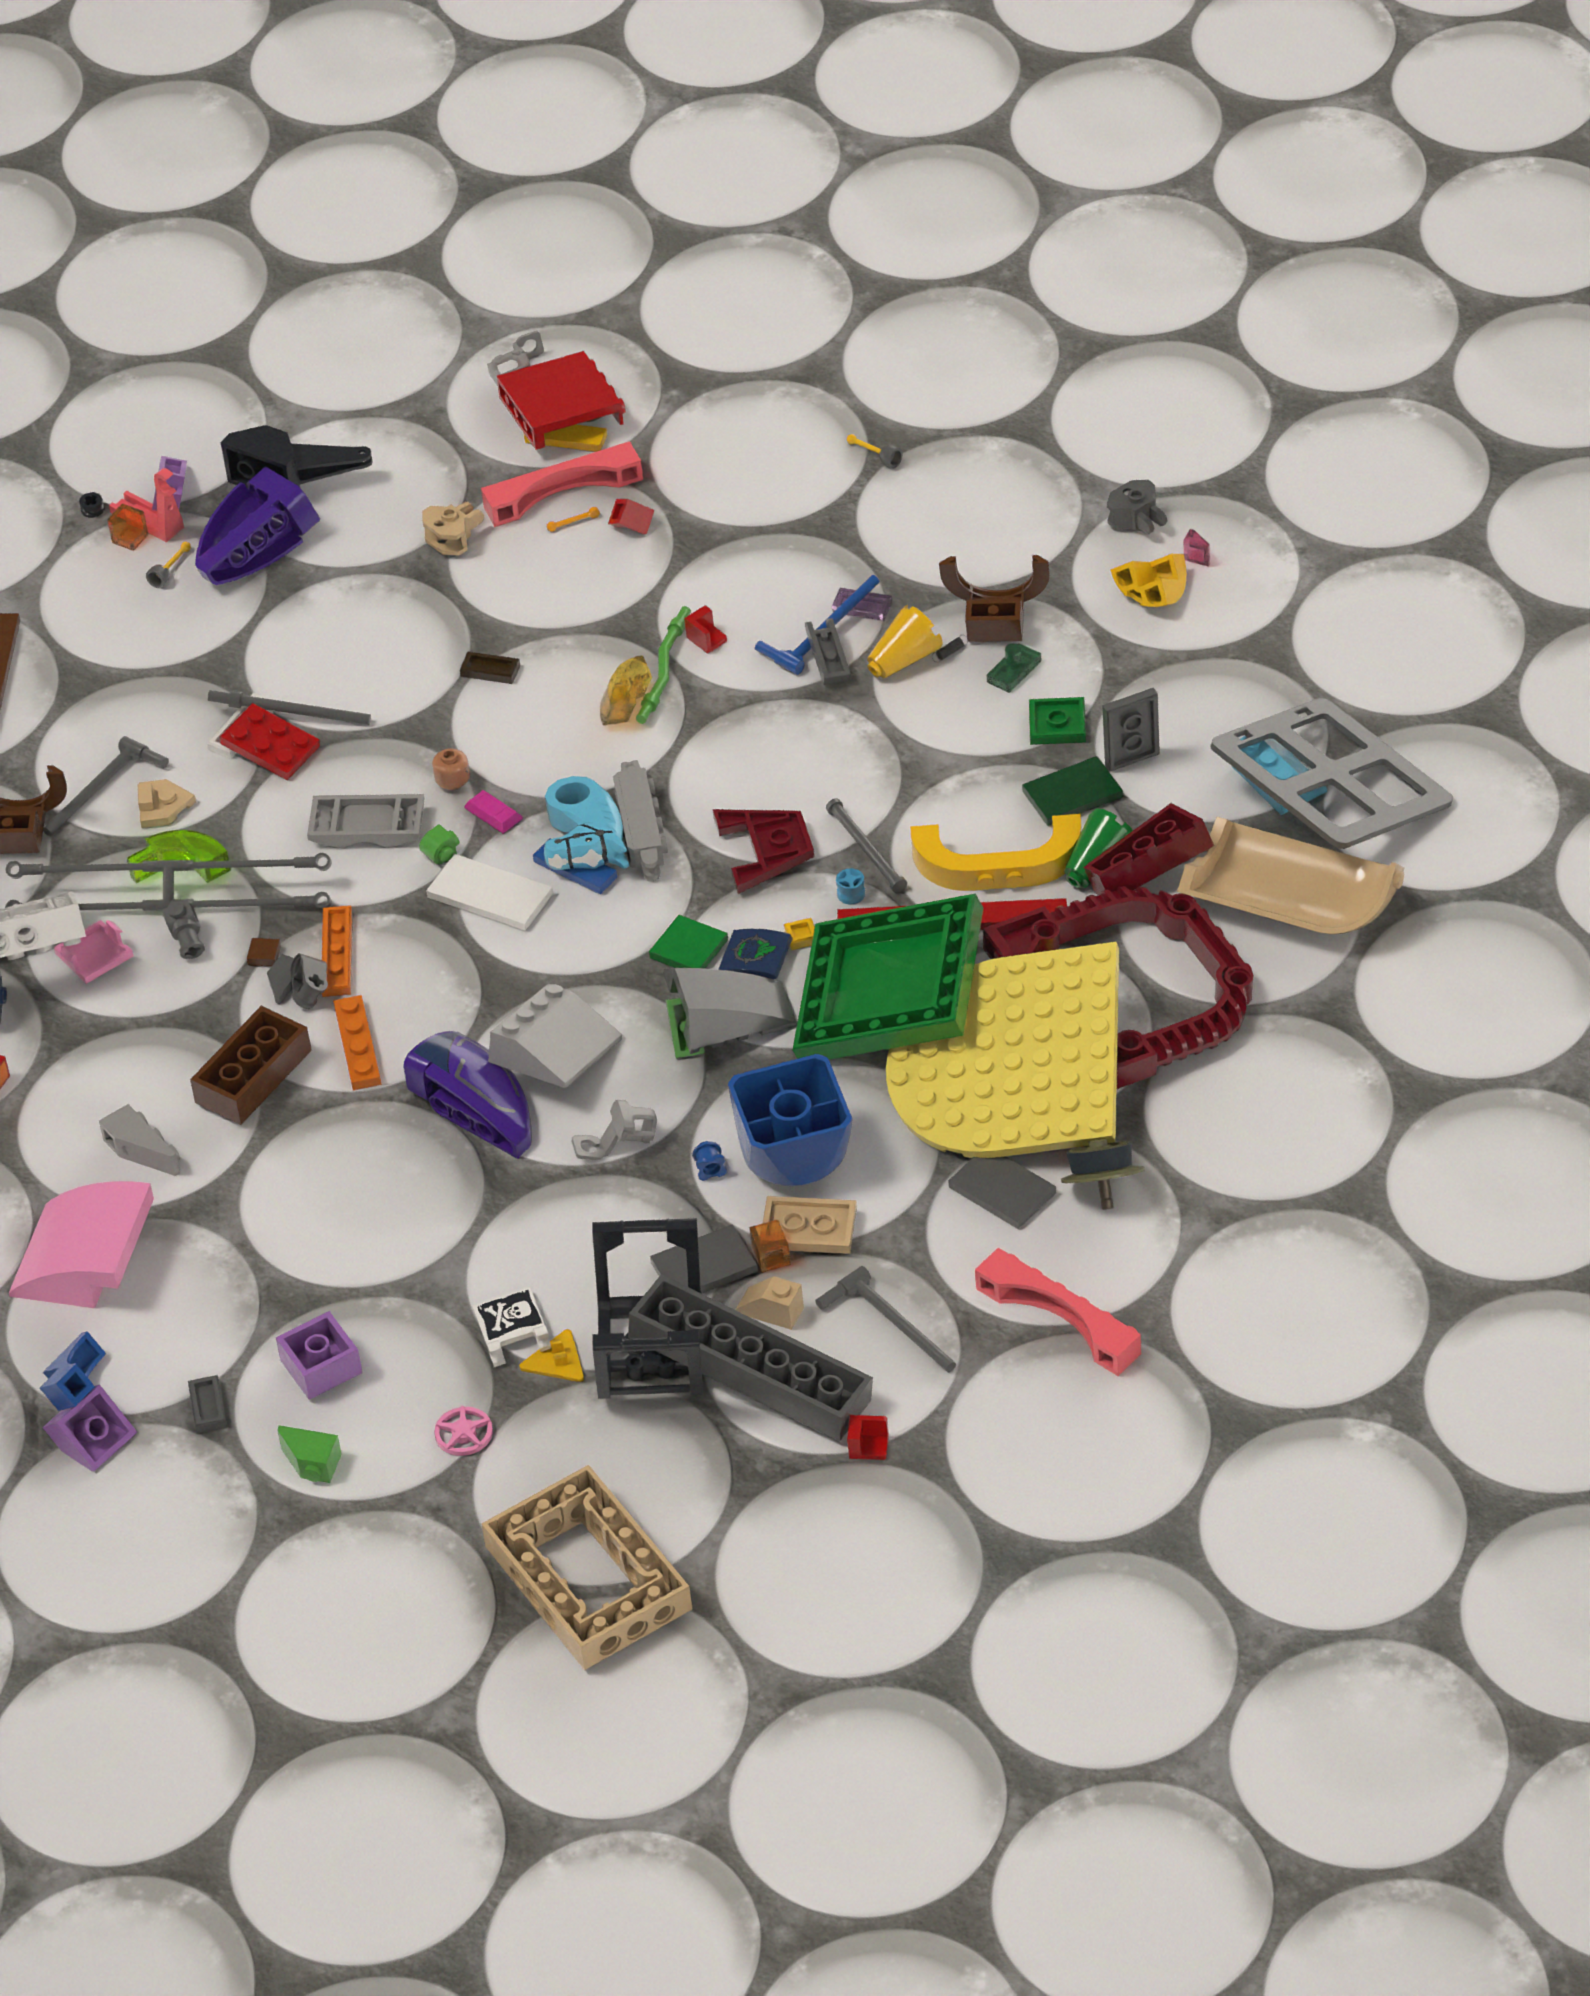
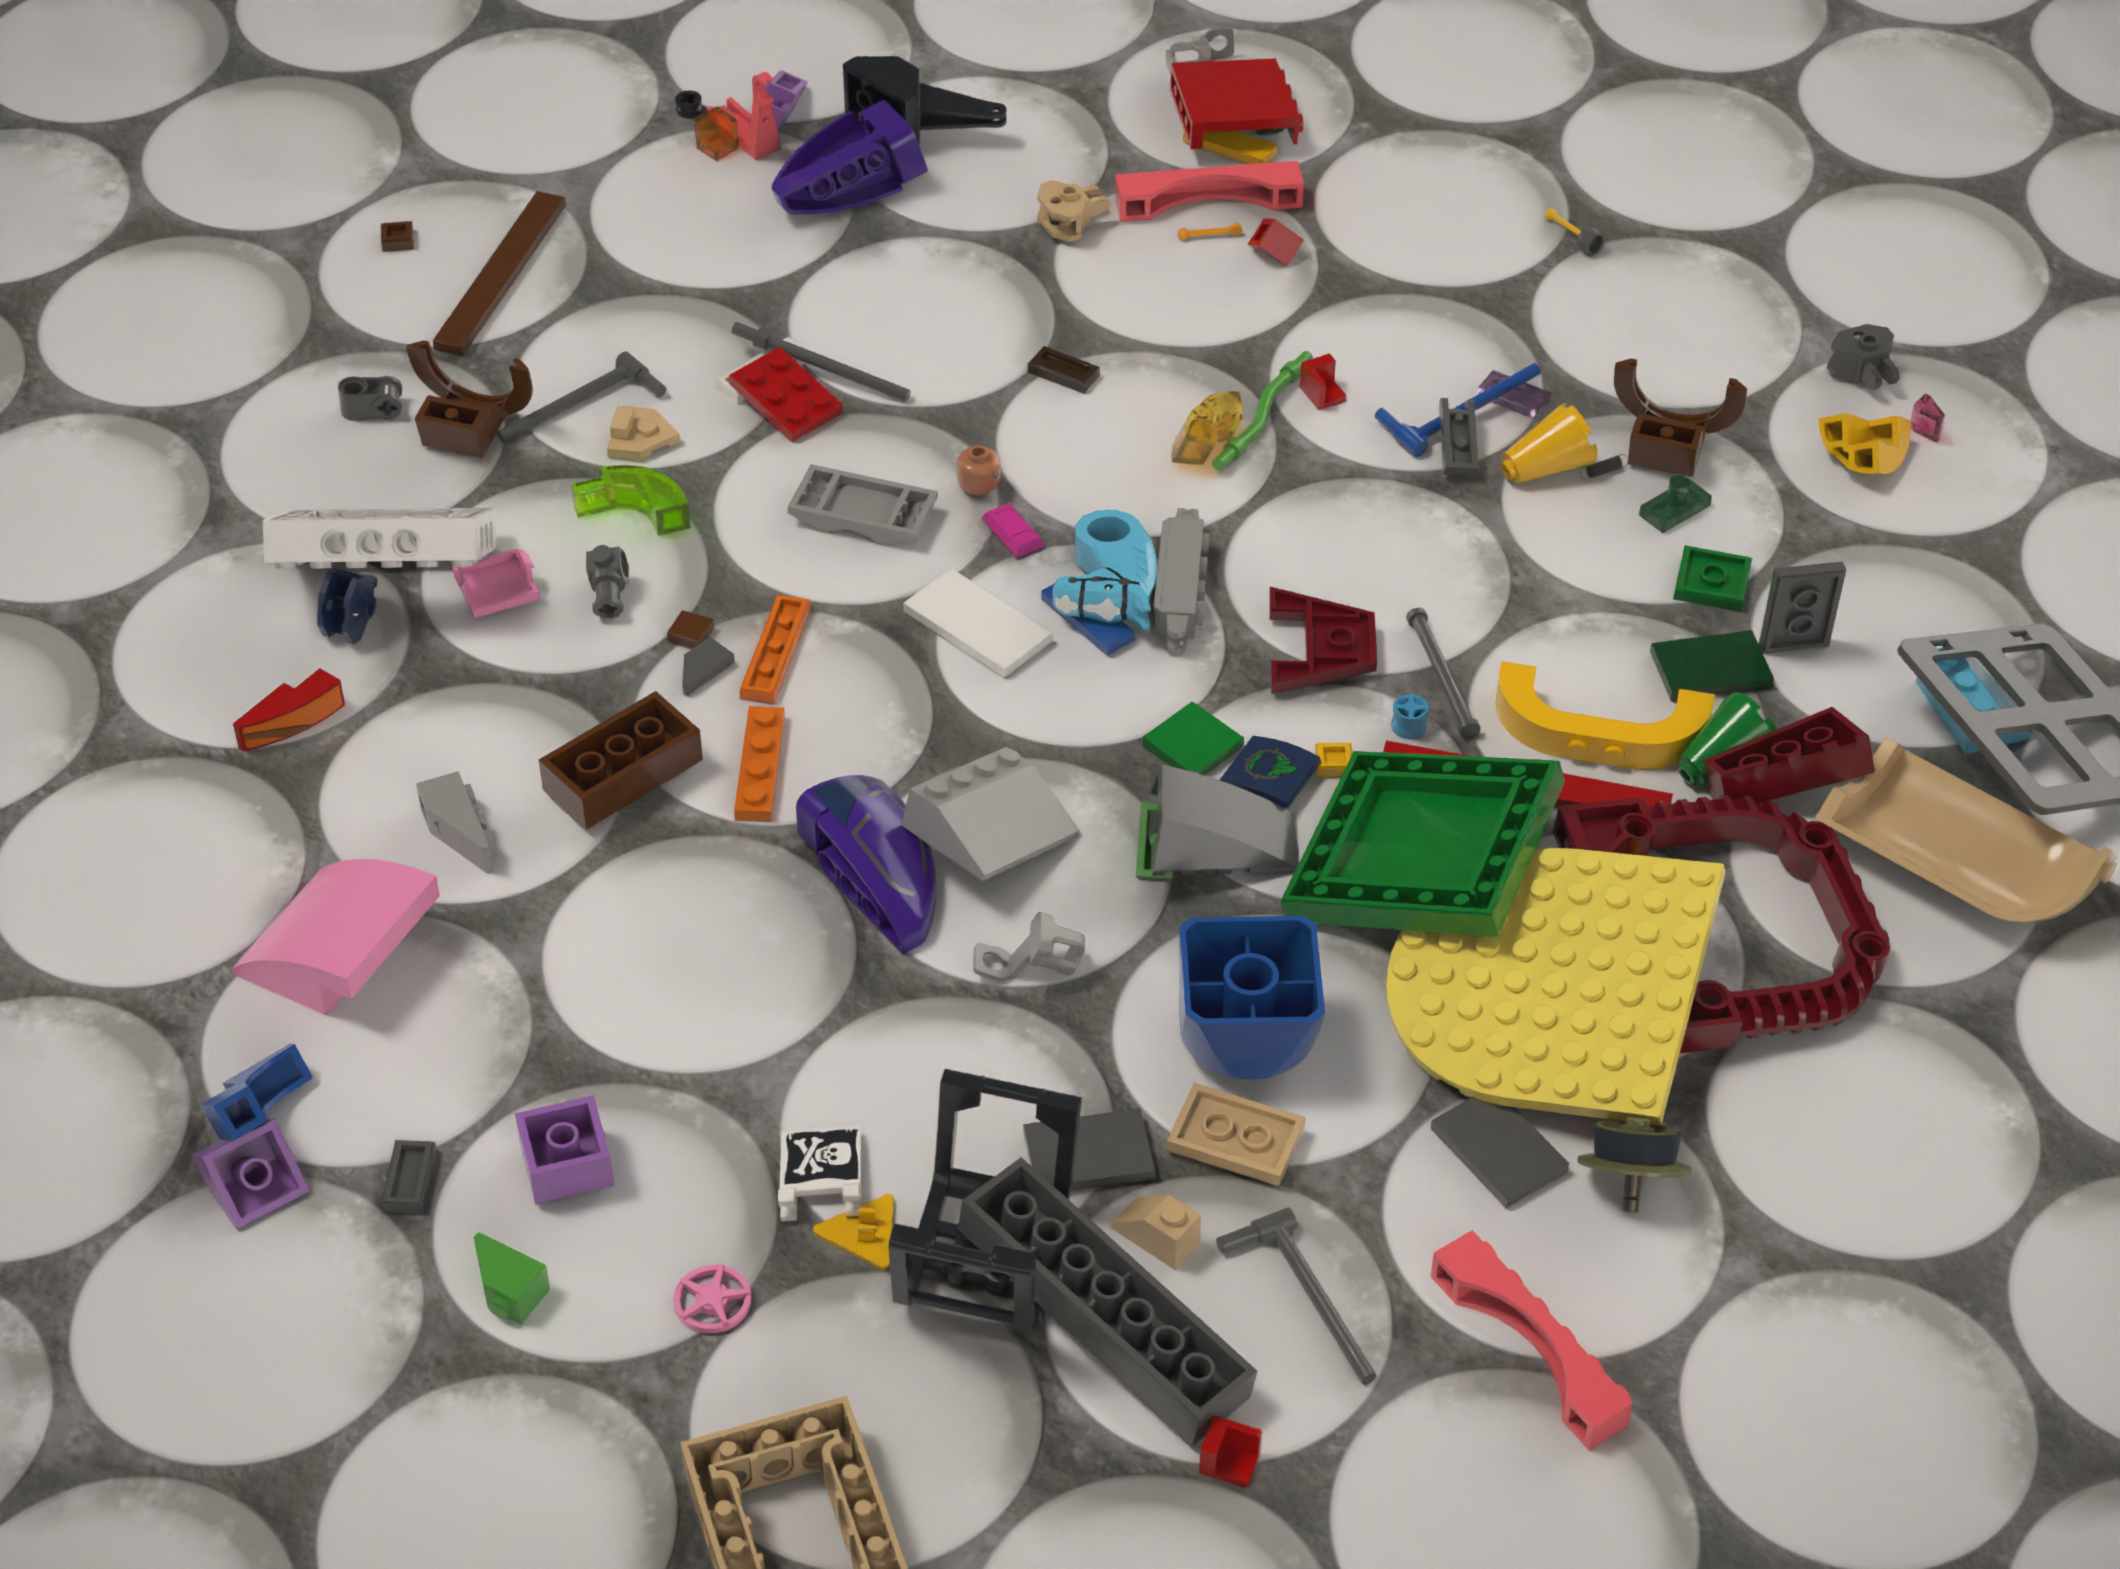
camera: 10 degrees right, 0 degrees up
dark grey bar [5,853,332,911] -> none
dark grey hinge [146,541,191,588] -> none
dark grey piece [290,953,328,1009] -> none
bright green plate [419,824,460,865] -> none
blue brick [692,1141,727,1181] -> none
clear orange panel [749,1220,791,1273] -> none

